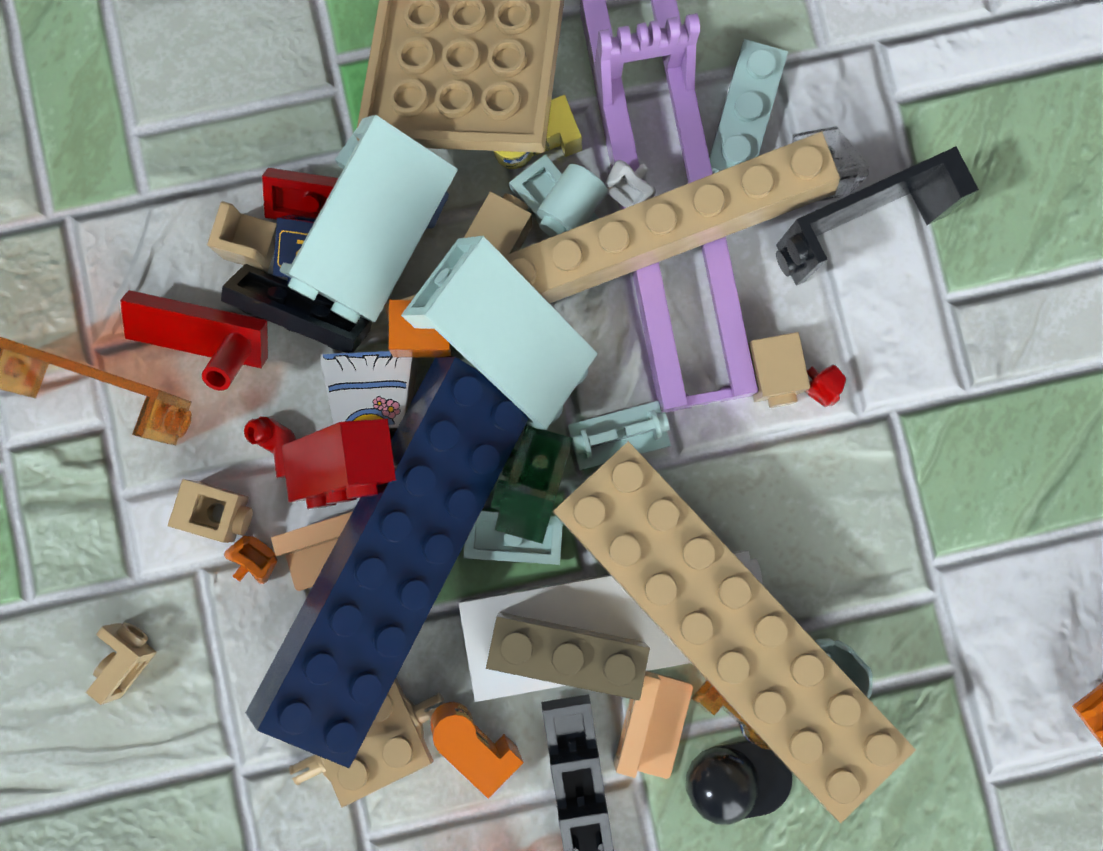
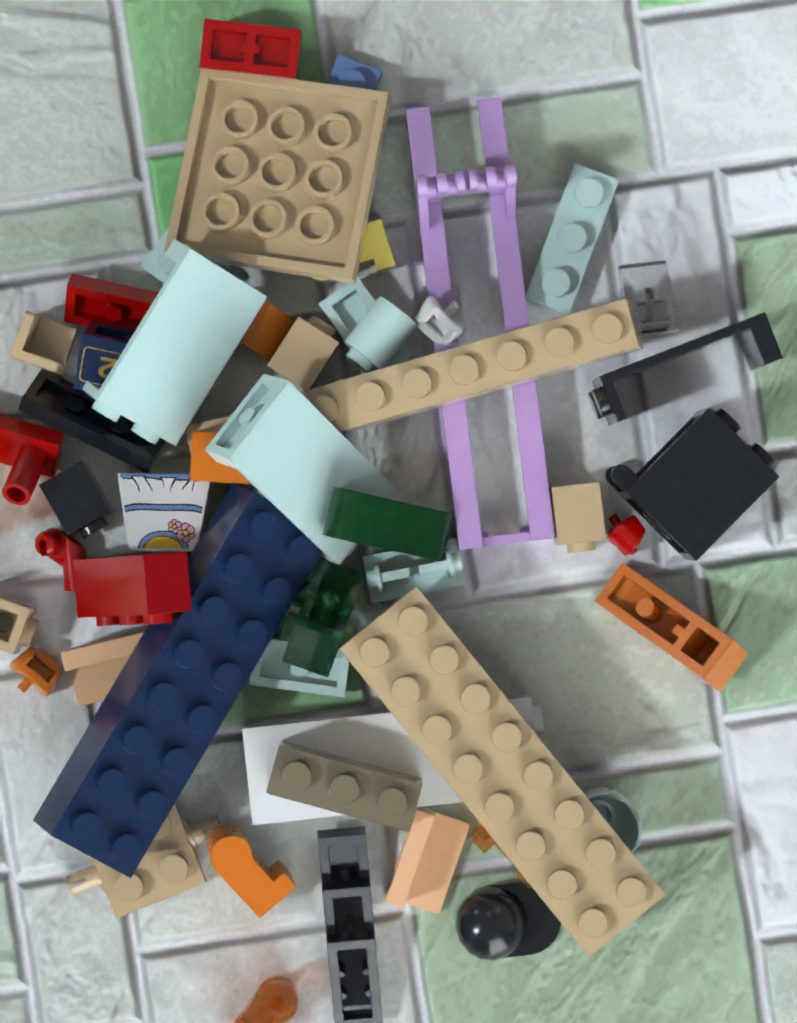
camera: 10 degrees right, 5 degrees up
none -> black brick [39,461,115,539]
none -> orange slope [240,301,294,361]
none -> dark green beam [322,487,454,561]
none -> orange slope [595,563,748,692]
none -> black container [605,407,780,561]

